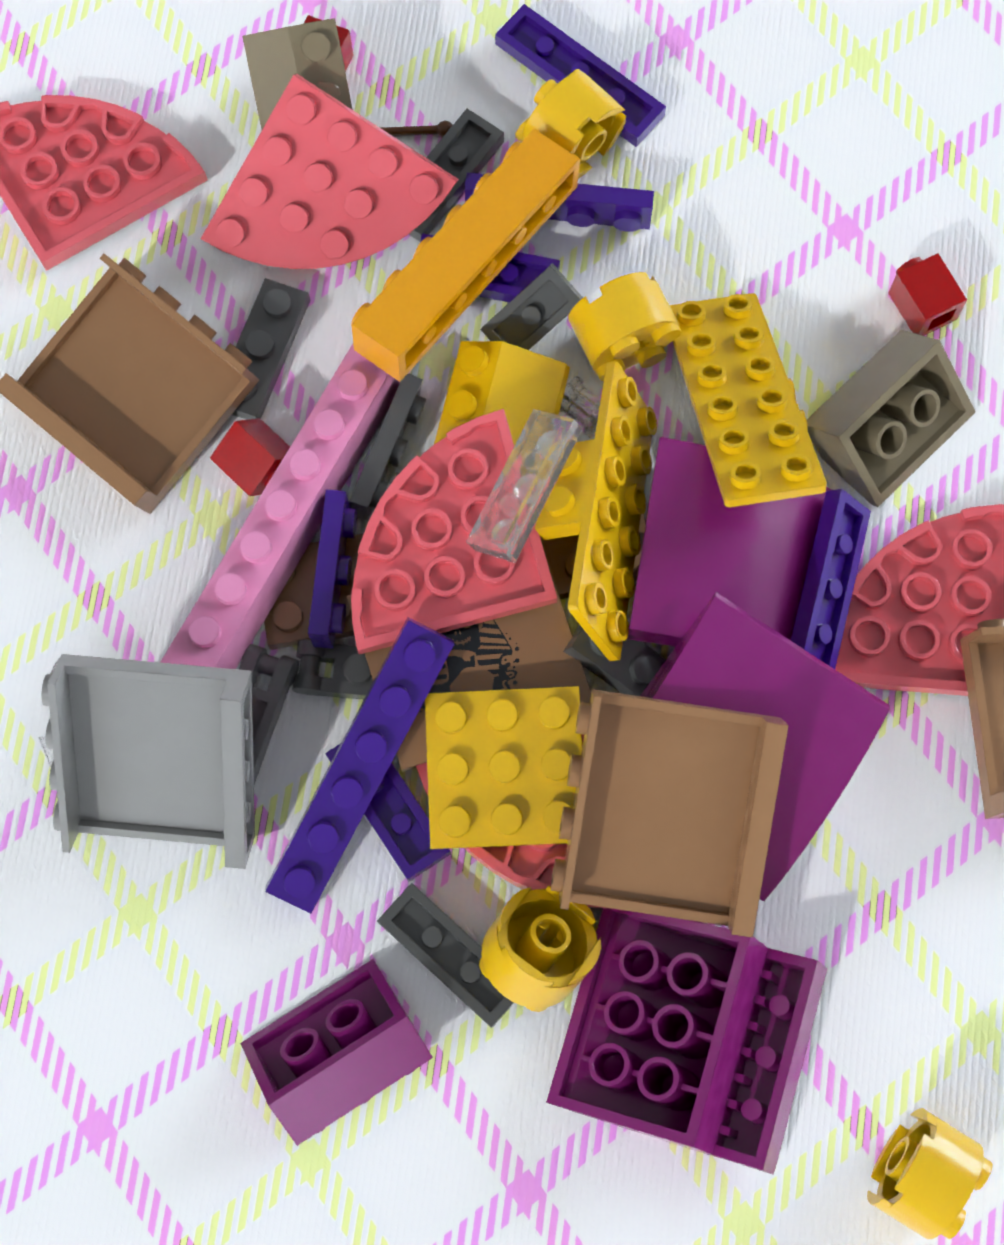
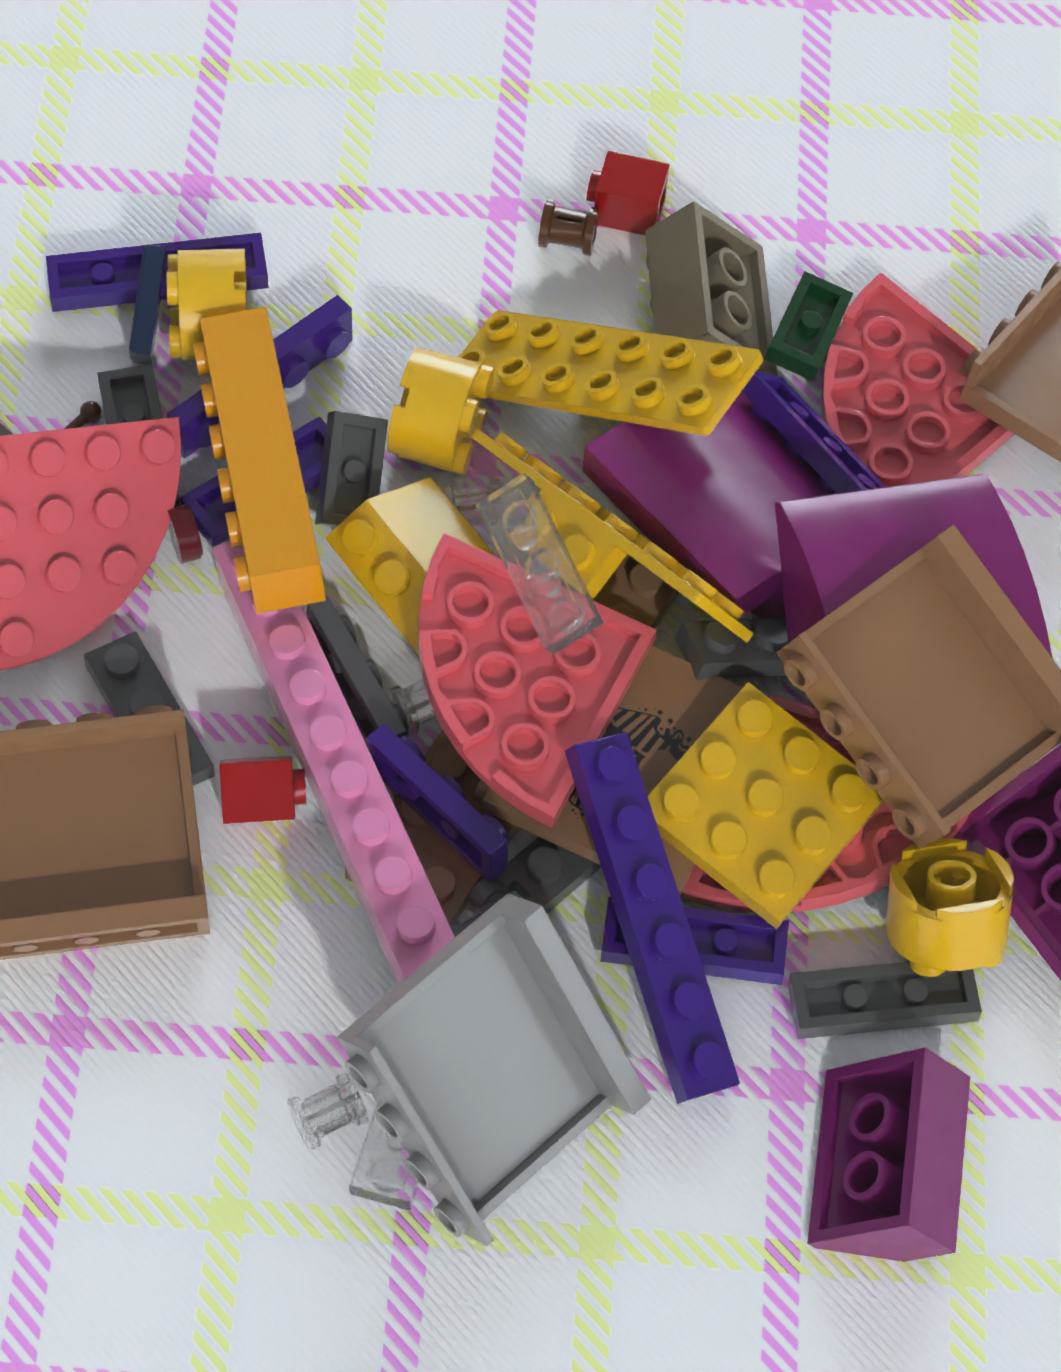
camera: 55 degrees left, 15 degrees down
none -> dark blue tile [129,244,167,365]
none -> dark red tile [167,504,203,564]
none -> reddish brown bush [538,199,600,256]
none -> dark green plate [764,271,853,381]

